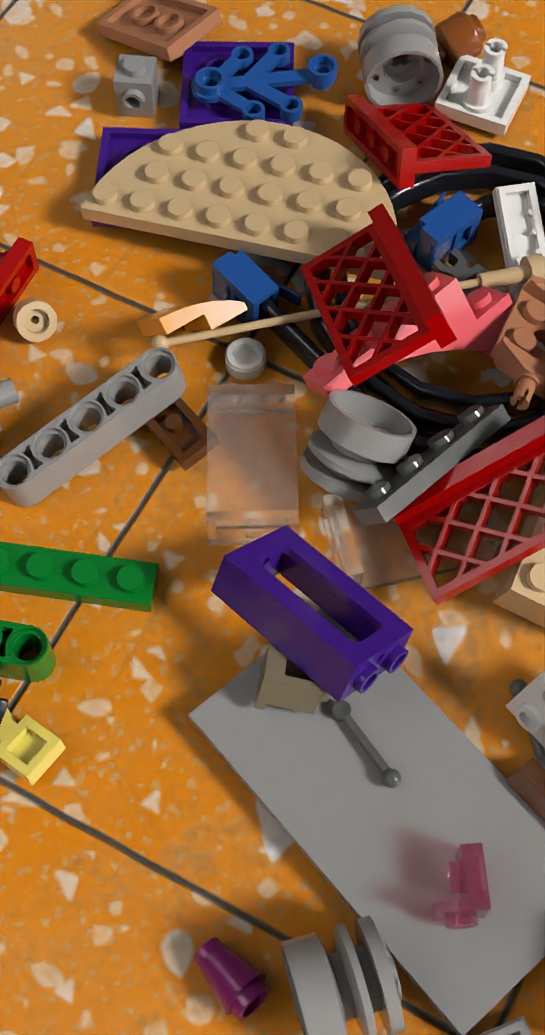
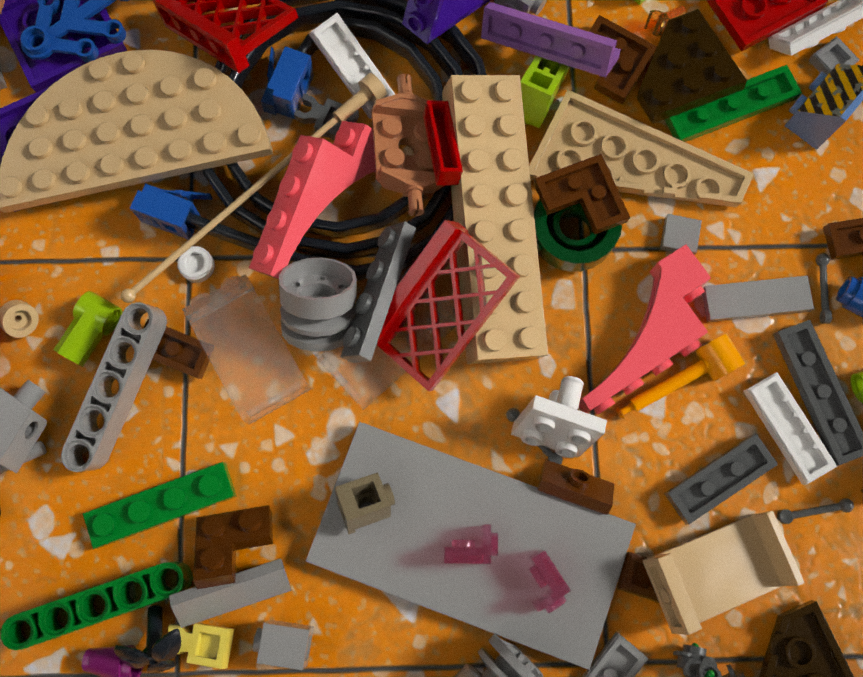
camera: 30 degrees left, 15 degrees up
light orange slope [136,300,248,336] -> none
dark purple piece [211,525,414,702] -> none
red fence [300,203,458,387] -> none
dark grey hinge [332,700,401,788] -> none
none -> lime piece [53,291,123,367]
none -> light grey tile [169,559,291,628]
none -> reddish brown plate [193,505,273,589]
none -> light grey brick [253,619,314,670]
none -> clear pink bracket [444,524,498,564]

